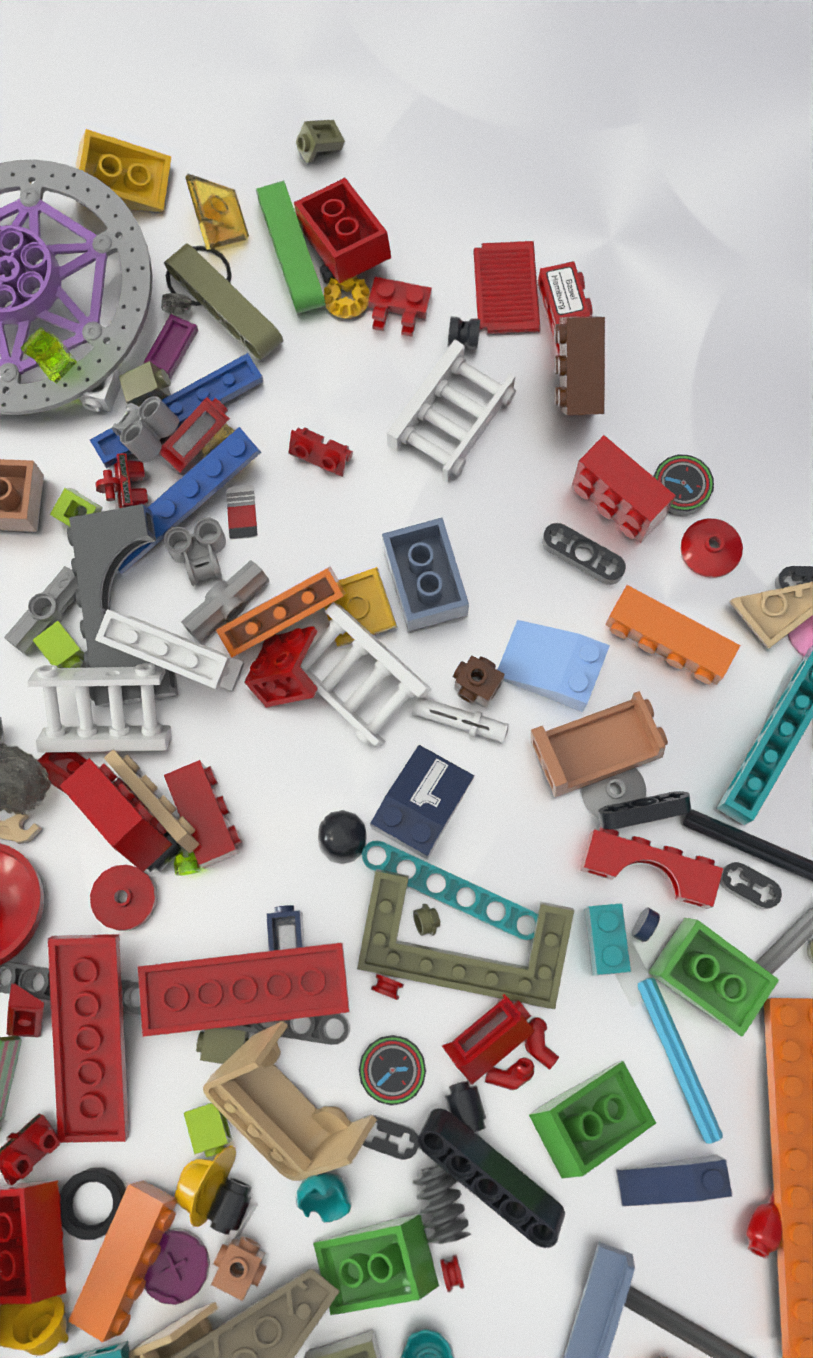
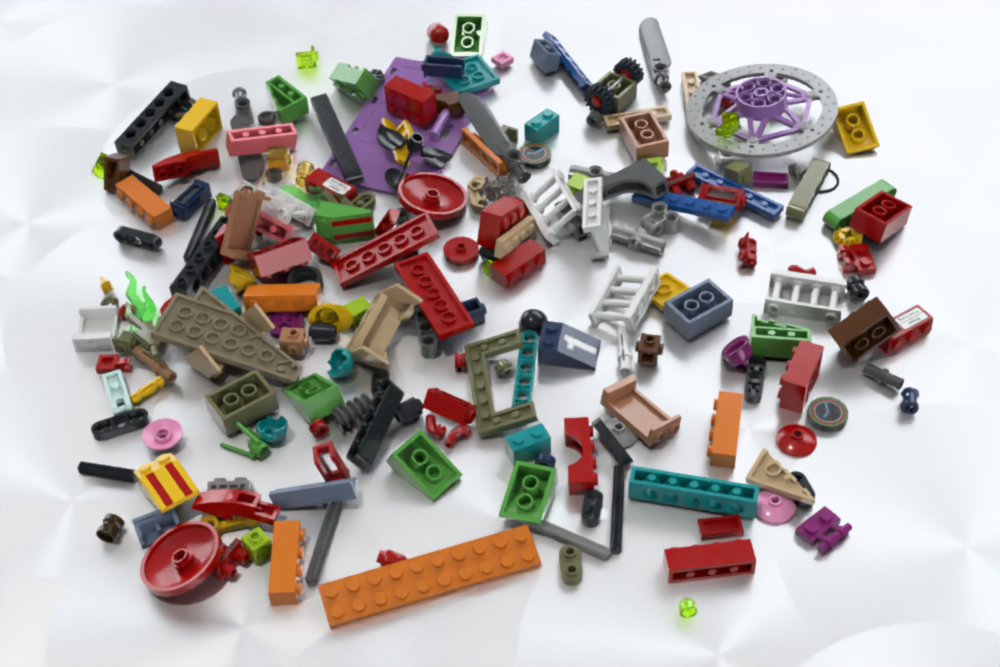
camera: 70 degrees right, 30 degrees down
light grey piece [112,396,179,462] -> none
clear yellow slope [185,173,249,250] -> none
orange brick [216,566,346,658] -> none
sticker [226,485,257,539] -> none
white sticker [234,1205,258,1239] -> none
red bracket [244,626,318,708] -> none
olive bracket [296,119,345,164] -> none
tile [359,1035,426,1106] -> none
red window [473,241,541,334] -> none
light blue slope [497,620,610,712] -> none
dark blue slope [616,1155,733,1207] -> none
medium azure axle [637,978,723,1144] -> none
none -> red window [312,441,350,482]
none -> magenta piece [721,335,753,367]
none -> bright green wedge [750,314,812,359]
none -> red arm [788,265,817,275]
none -> dark grey pin [863,362,904,390]
none -> dark blue bush [900,387,920,414]

